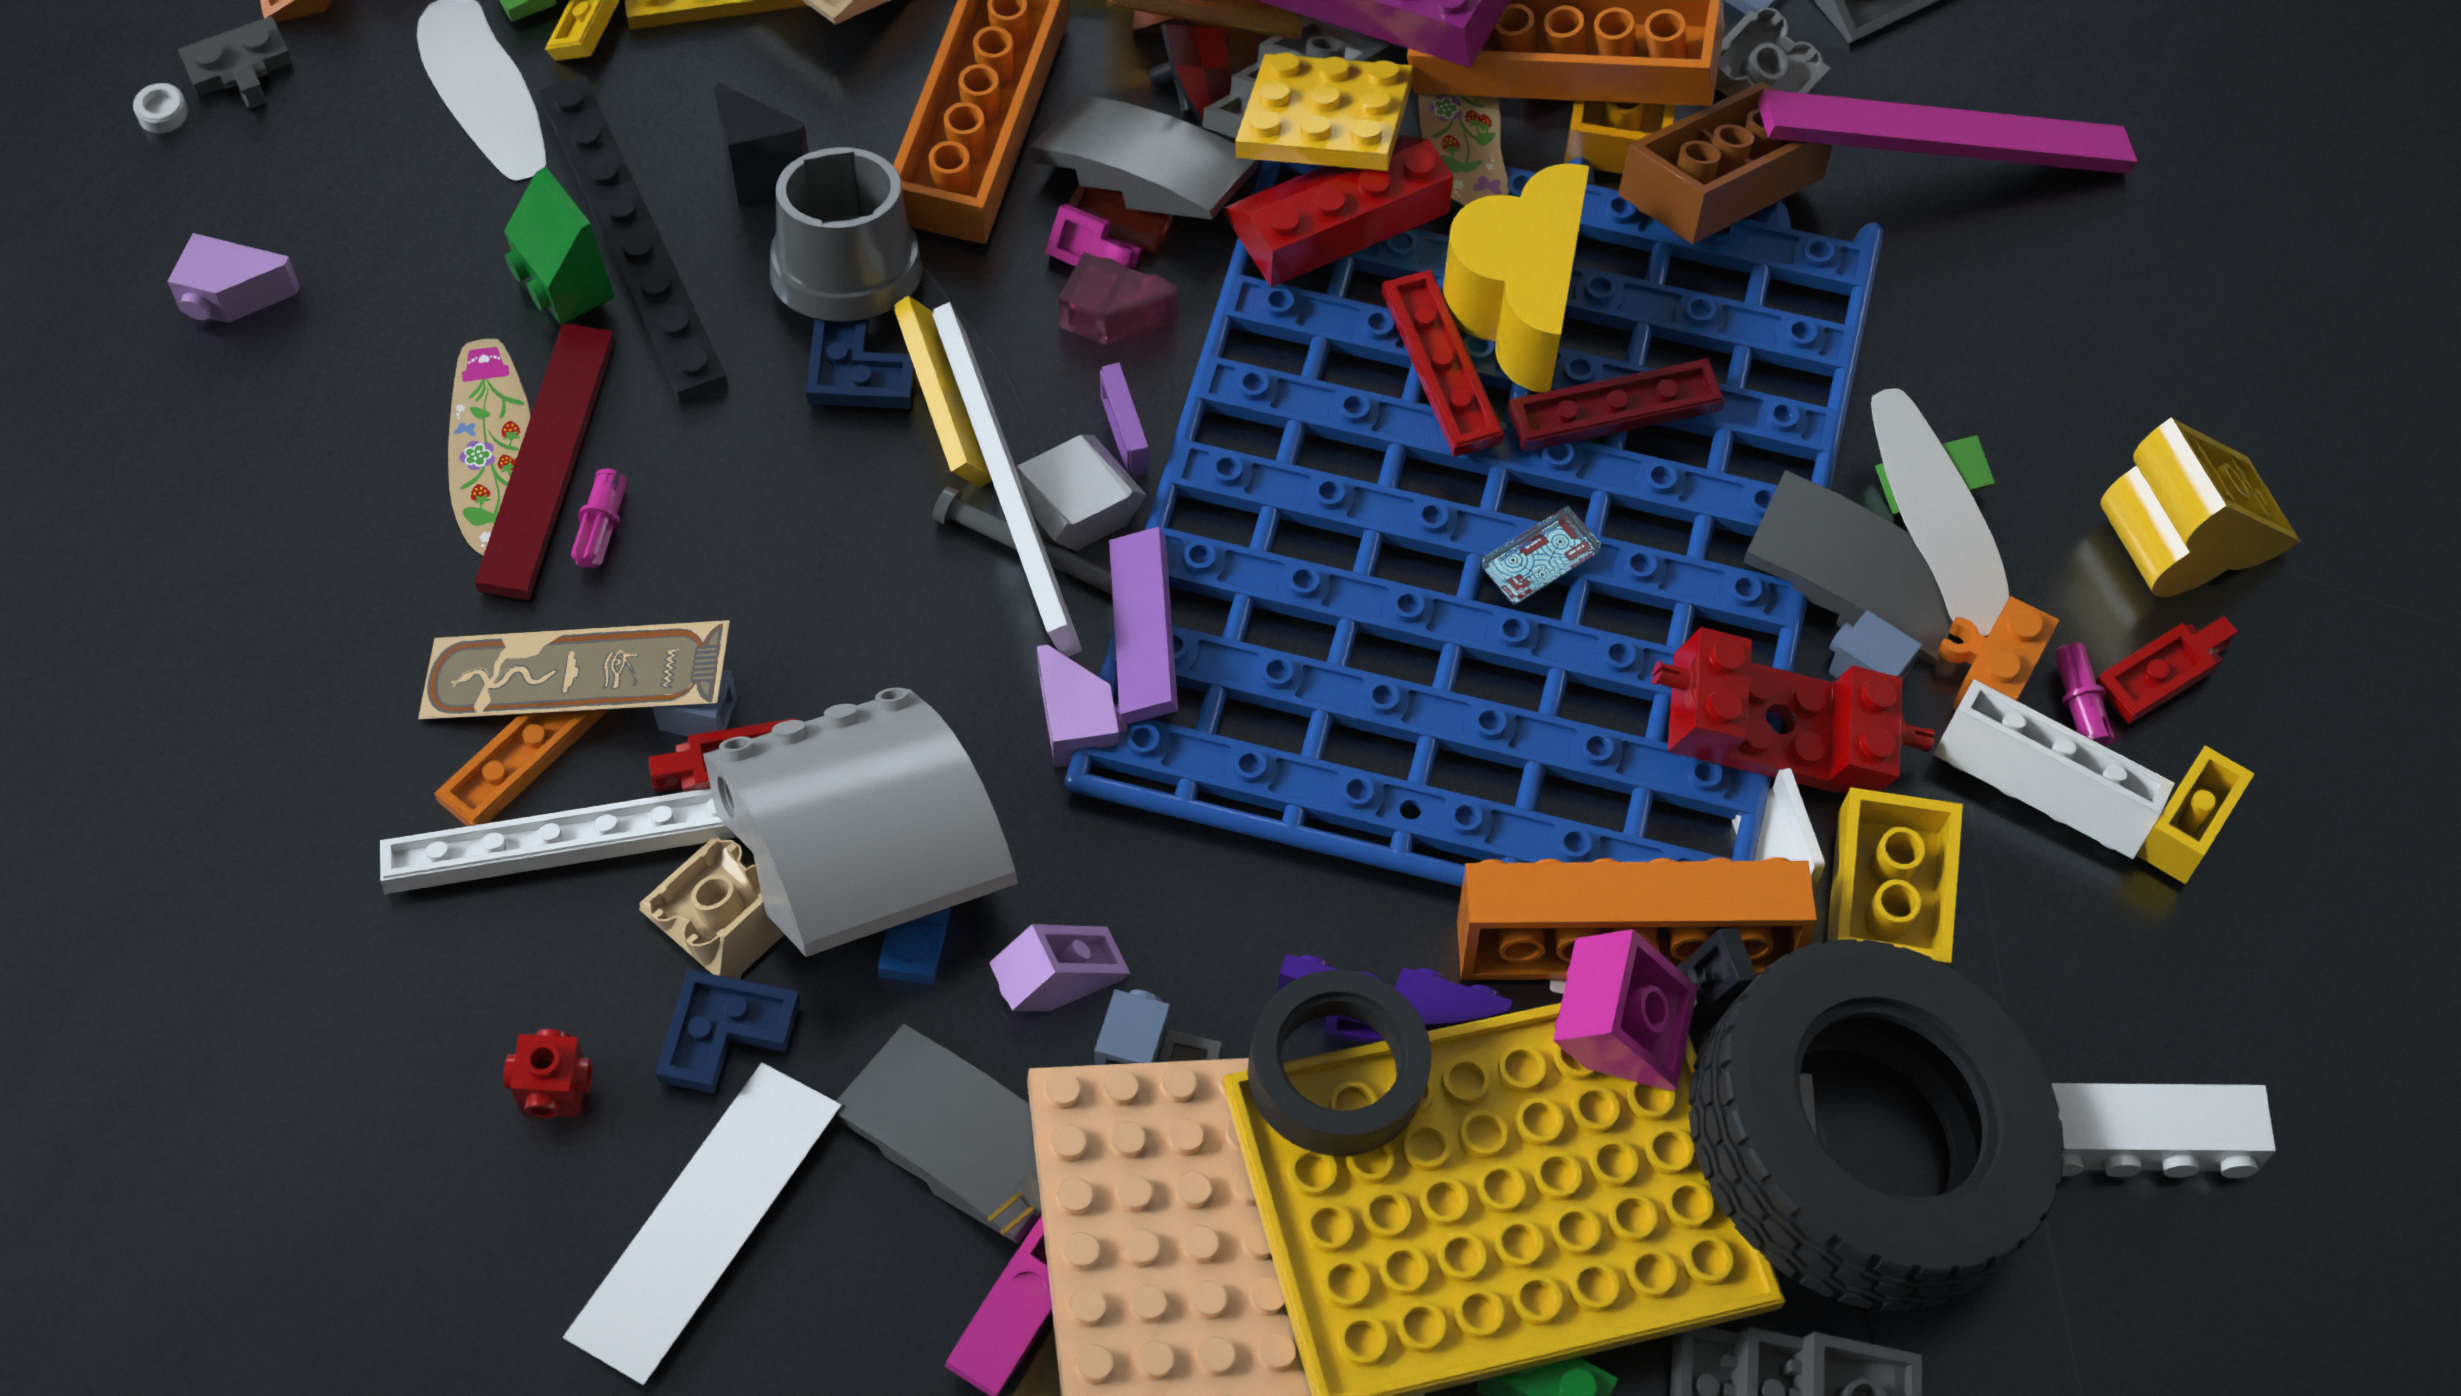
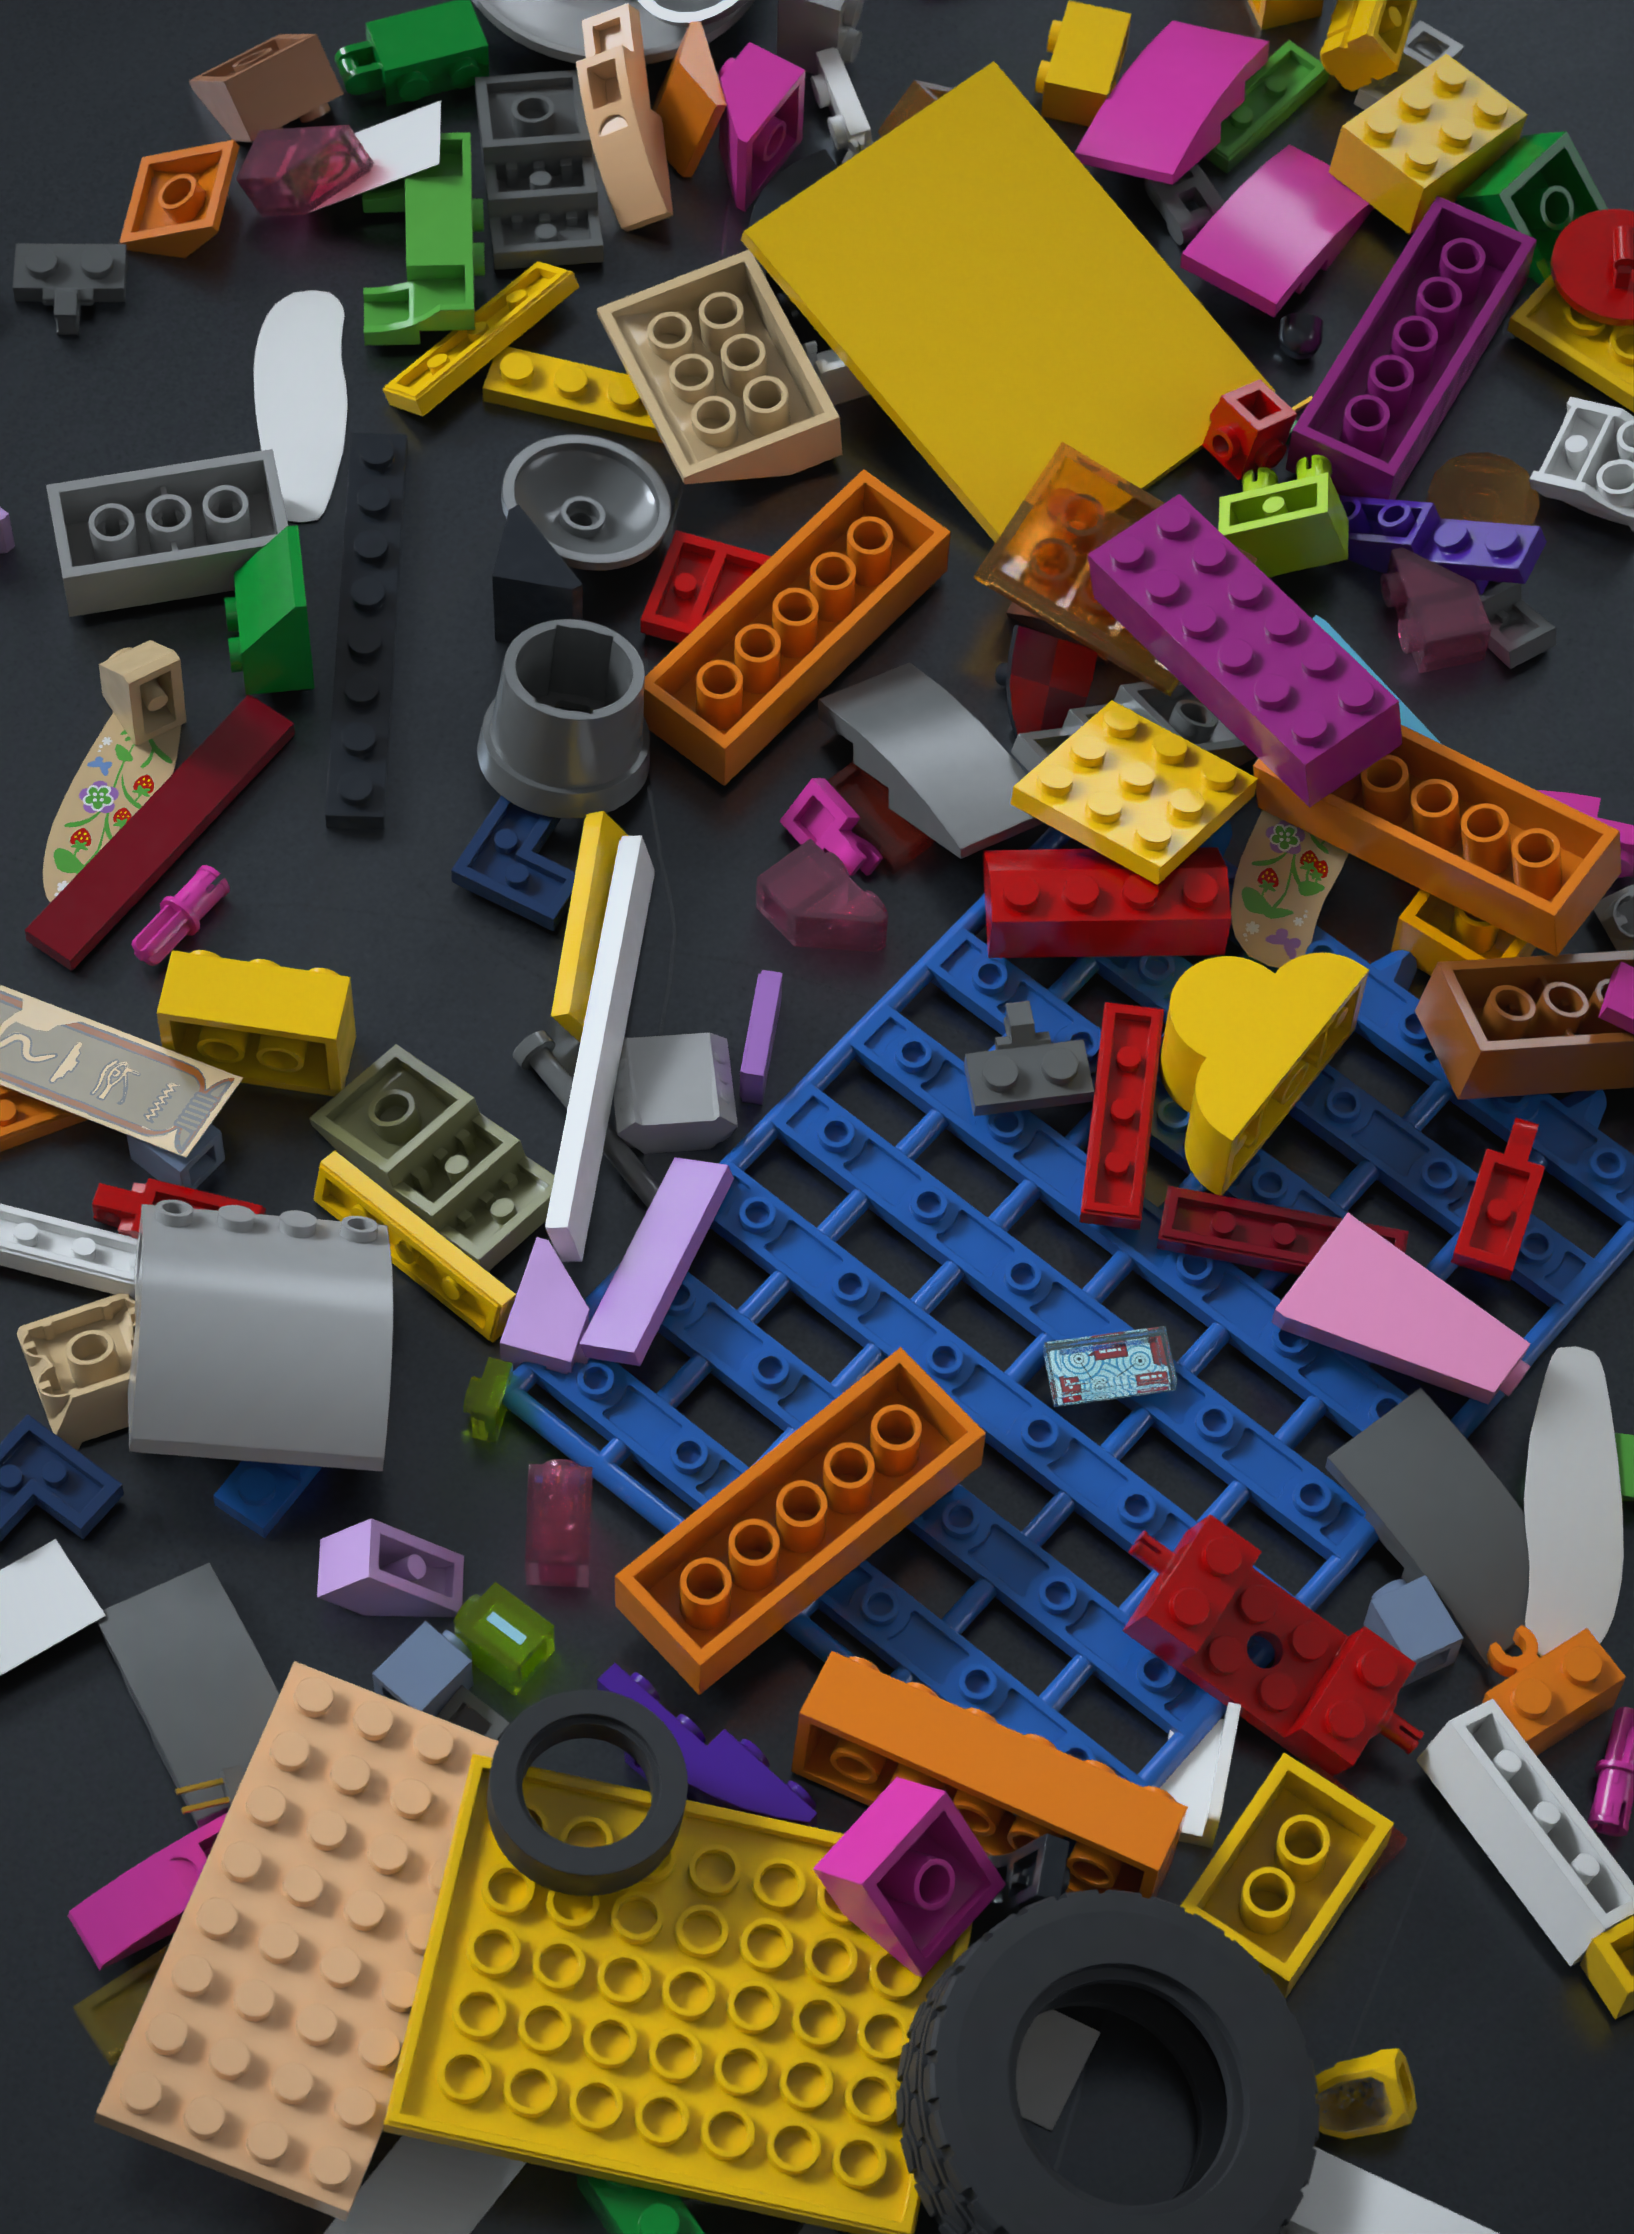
camera: 25 degrees right, 0 degrees up
none -> light grey brick [46,449,288,617]
none -> tan slope [99,640,187,746]
none -> yellow brick [157,950,356,1096]
none -> olive slope [309,1044,555,1272]
none -> yellow tile [313,1151,516,1342]
none -> clear neon green brick [454,1581,555,1696]
none -> clear neon green plate [463,1357,513,1443]
none -> dark grey dish [501,435,671,570]
none -> clear pink slope [525,1459,594,1588]
none -> orange brick [615,1347,986,1695]
none -> red wing [640,530,771,644]
none -> dark grey hinge [964,1001,1094,1116]
none -> bright pink slope [1272,1213,1531,1404]
none -> rock [1315,2048,1417,2139]
none -> red plate [1451,1118,1545,1281]

